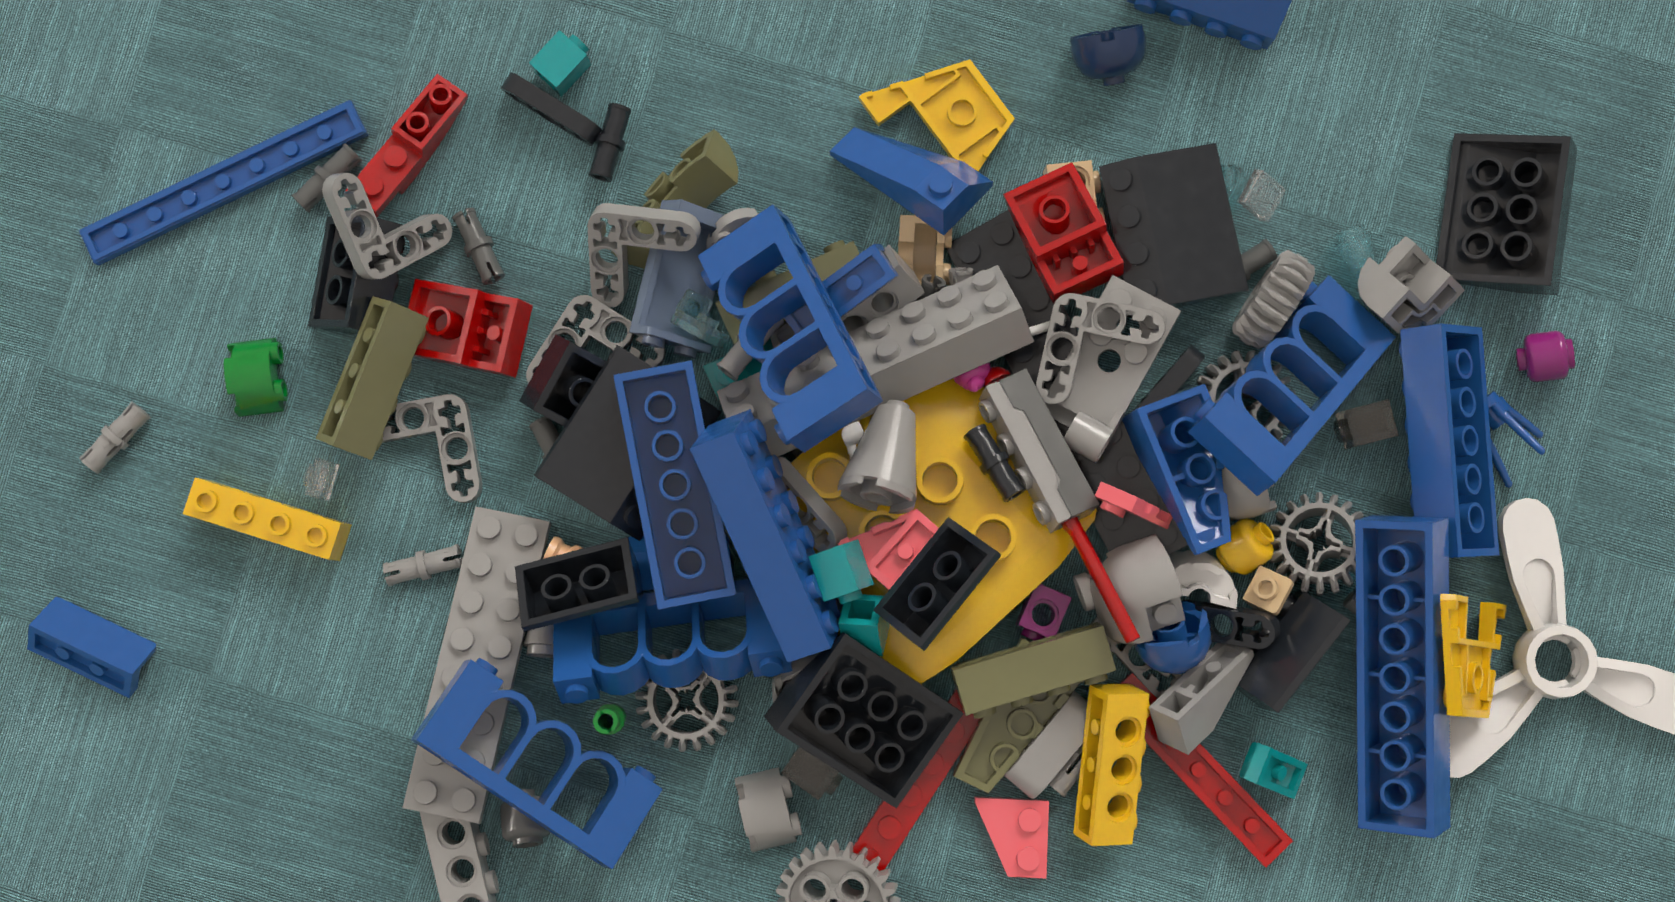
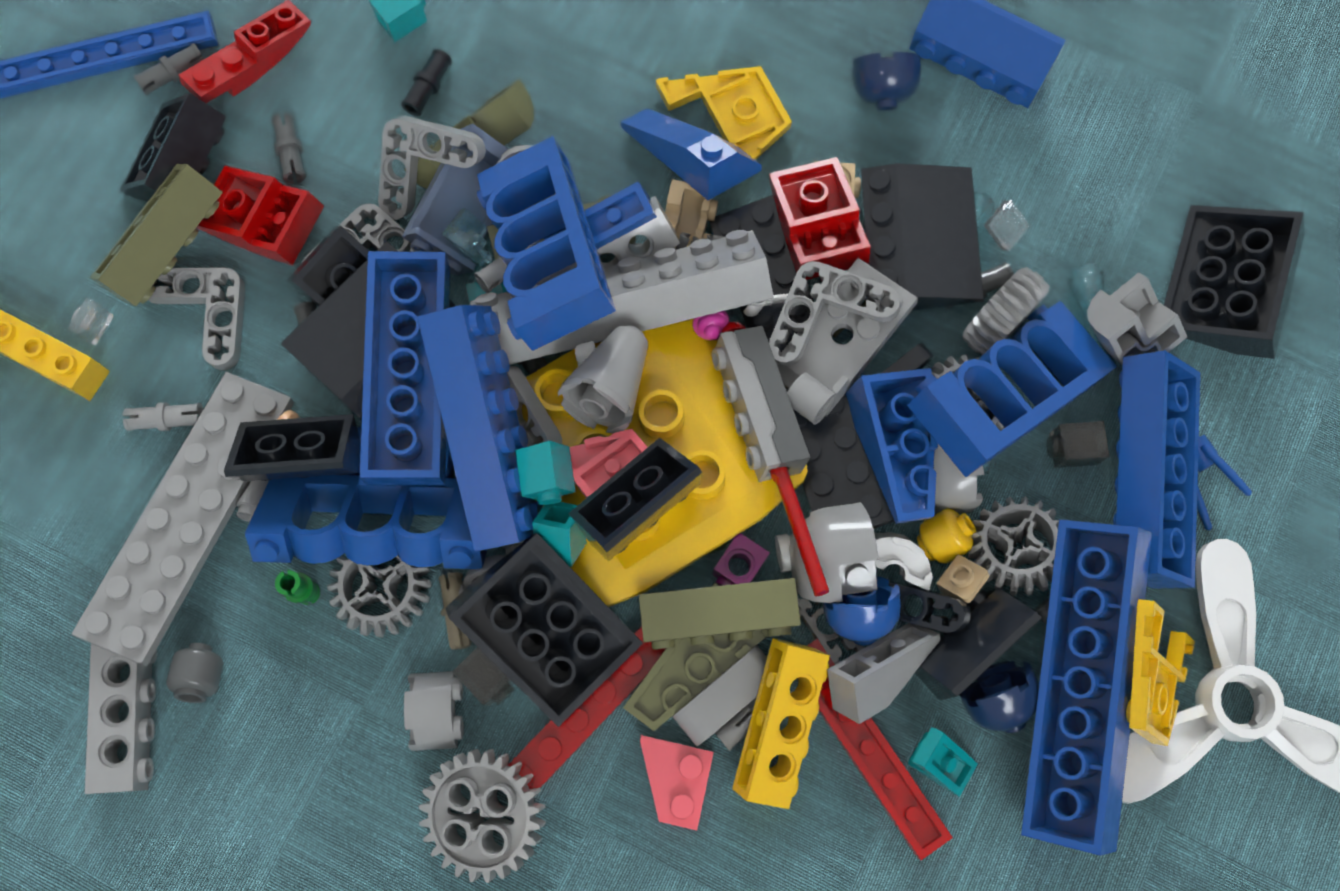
camera: 10 degrees right, 10 degrees down
green cylinder [224,337,288,417] -> none
light grey beam [322,173,452,279] -> none
blue fence [411,658,663,869] -> none
black beam [500,72,602,146] -> none
black pin [964,424,1026,502] -> none
coral wing [1095,482,1173,529] -> none
magenta head [1516,331,1575,382] -> none
none -> dark tan axle [438,572,472,650]
none -> dark blue cylinder [959,661,1039,733]

